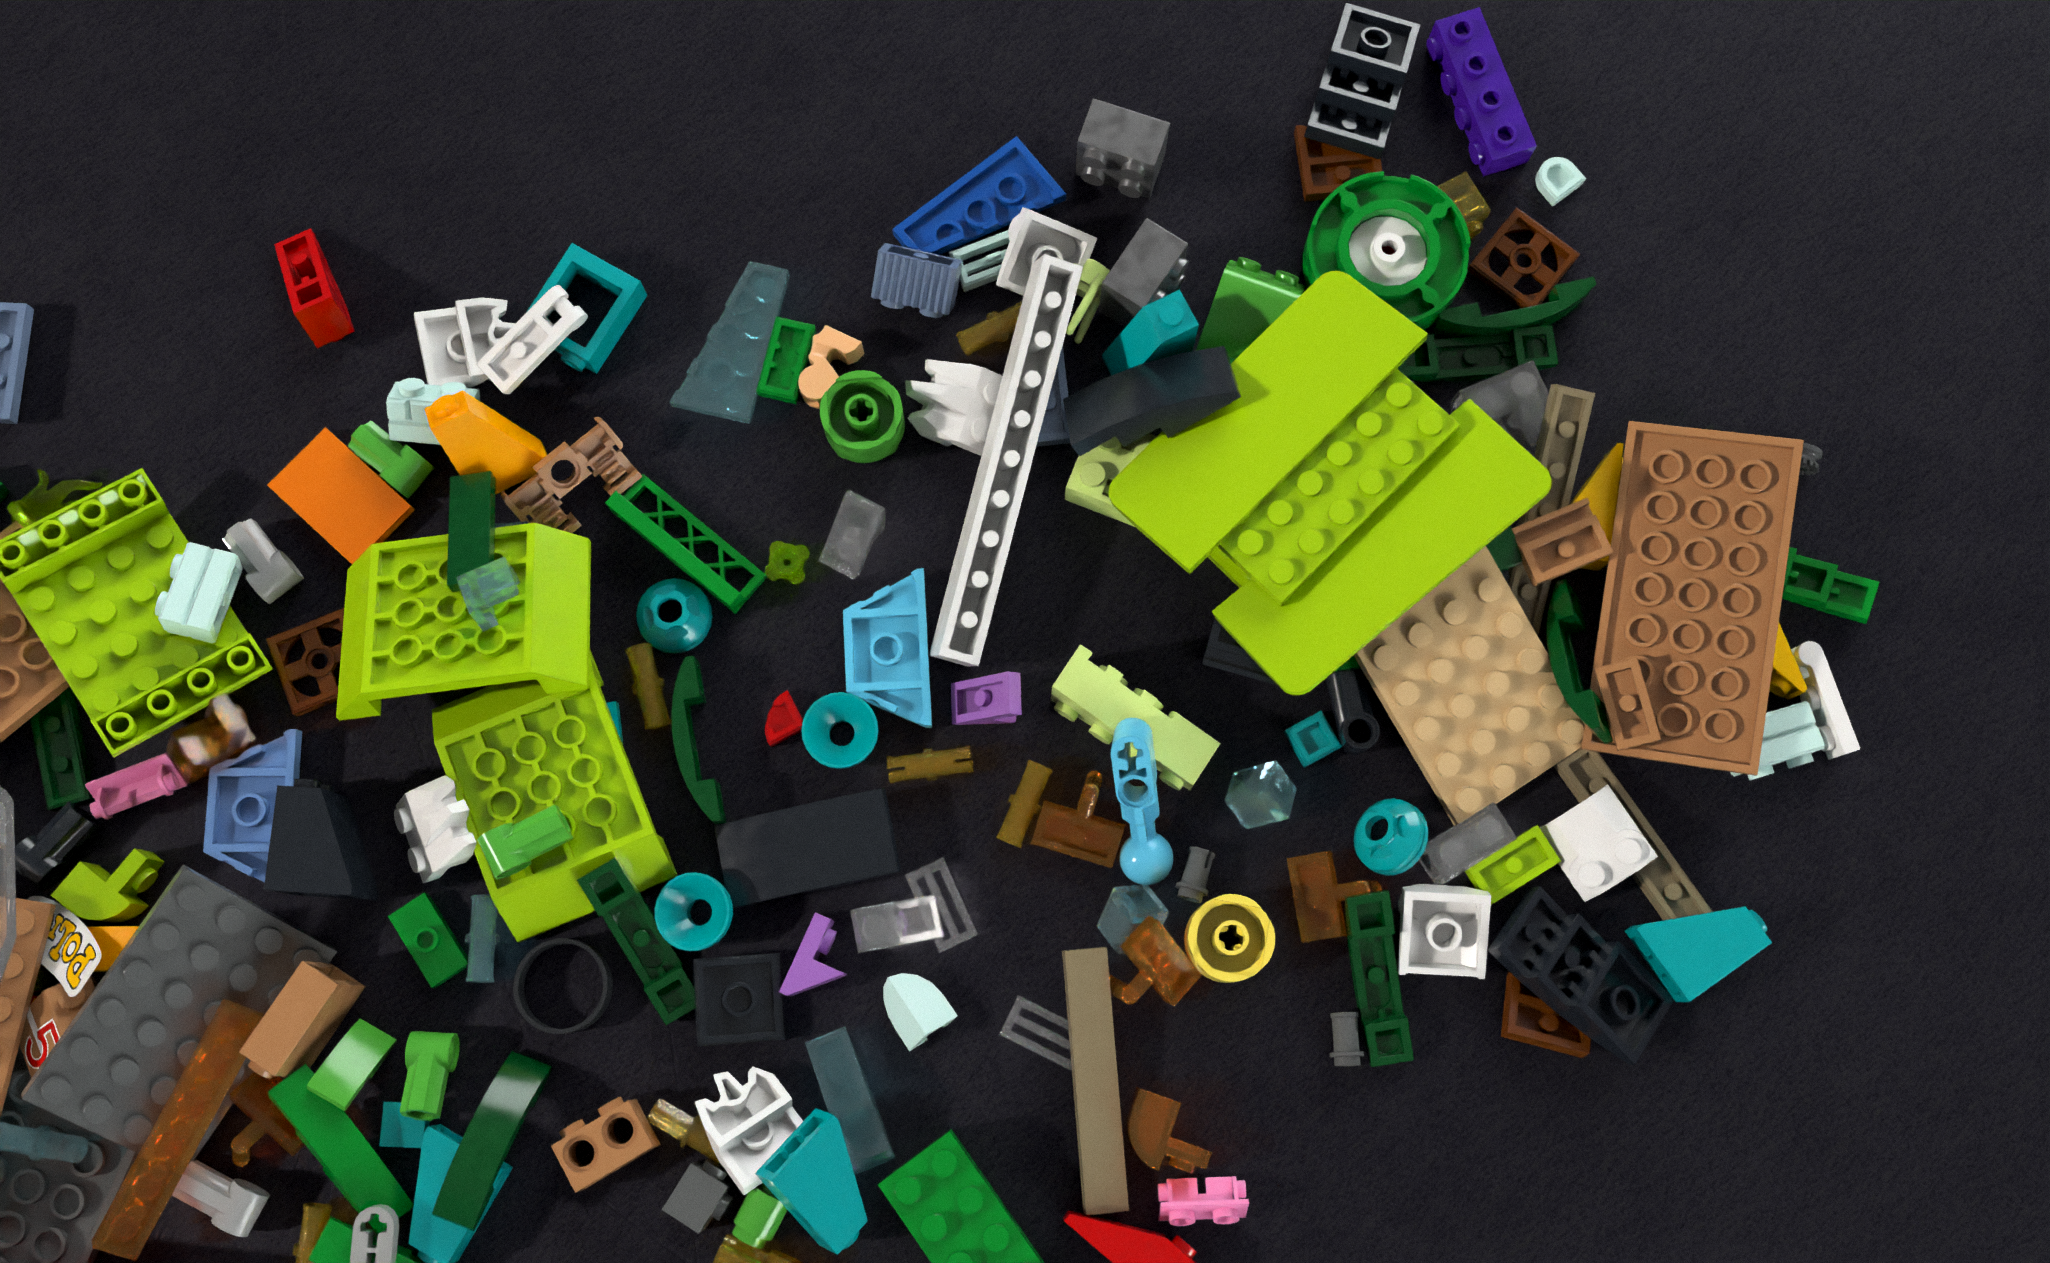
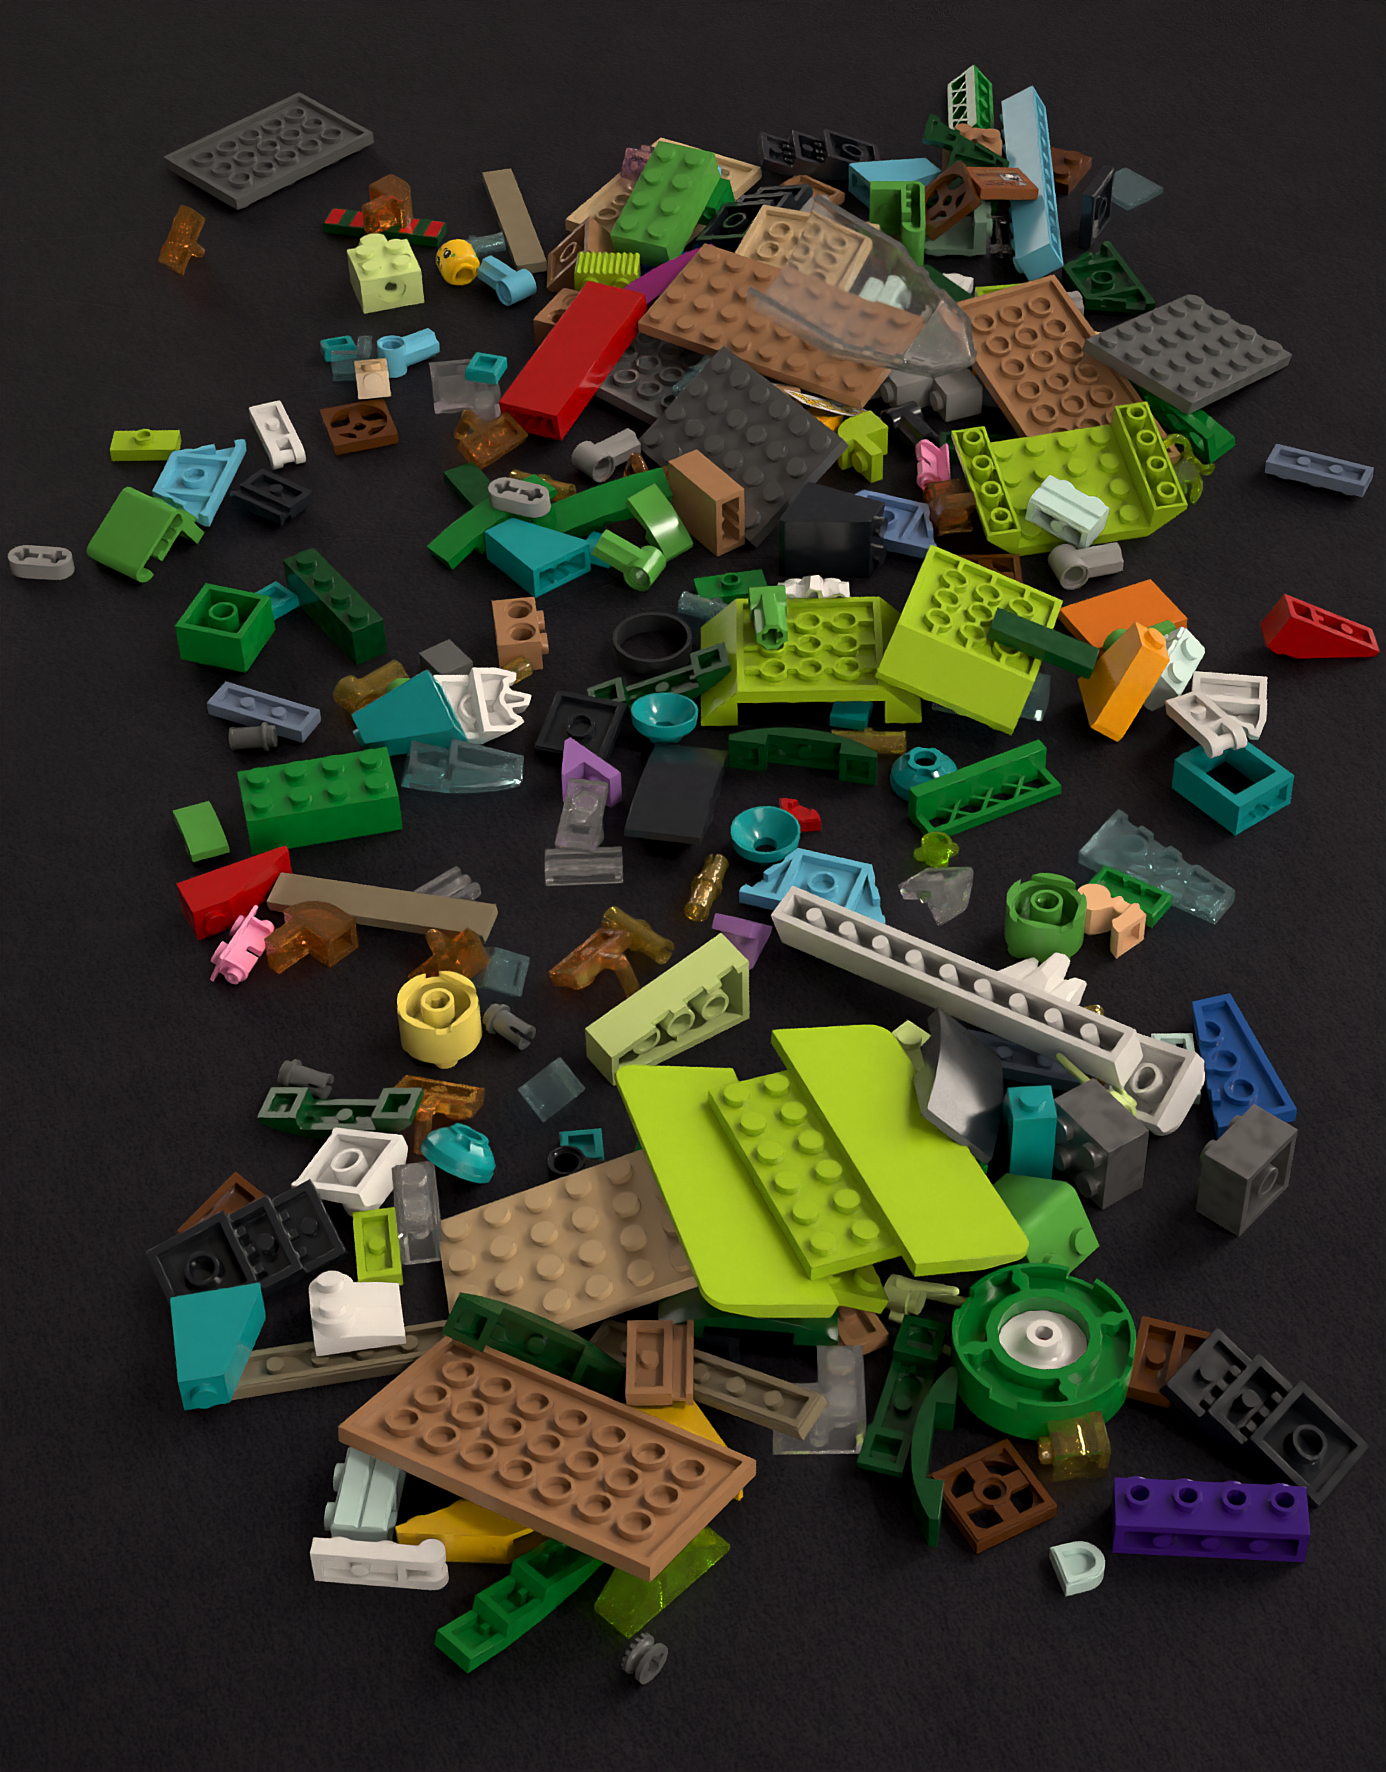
camera: 115 degrees right, 35 degrees down
clear orange plate [91,998,265,1261] -> none
dark green slope [432,1051,552,1231] -> none
clear light blue panel [456,556,520,631] -> none
medium nougat piece [501,417,643,533] -> none
sand blue brick [871,243,963,318] -> none
light aqua brick [883,973,957,1051] -> none
medium azure beam [1111,718,1174,885] -> none
medium nougat plate [1594,657,1661,751] -> none

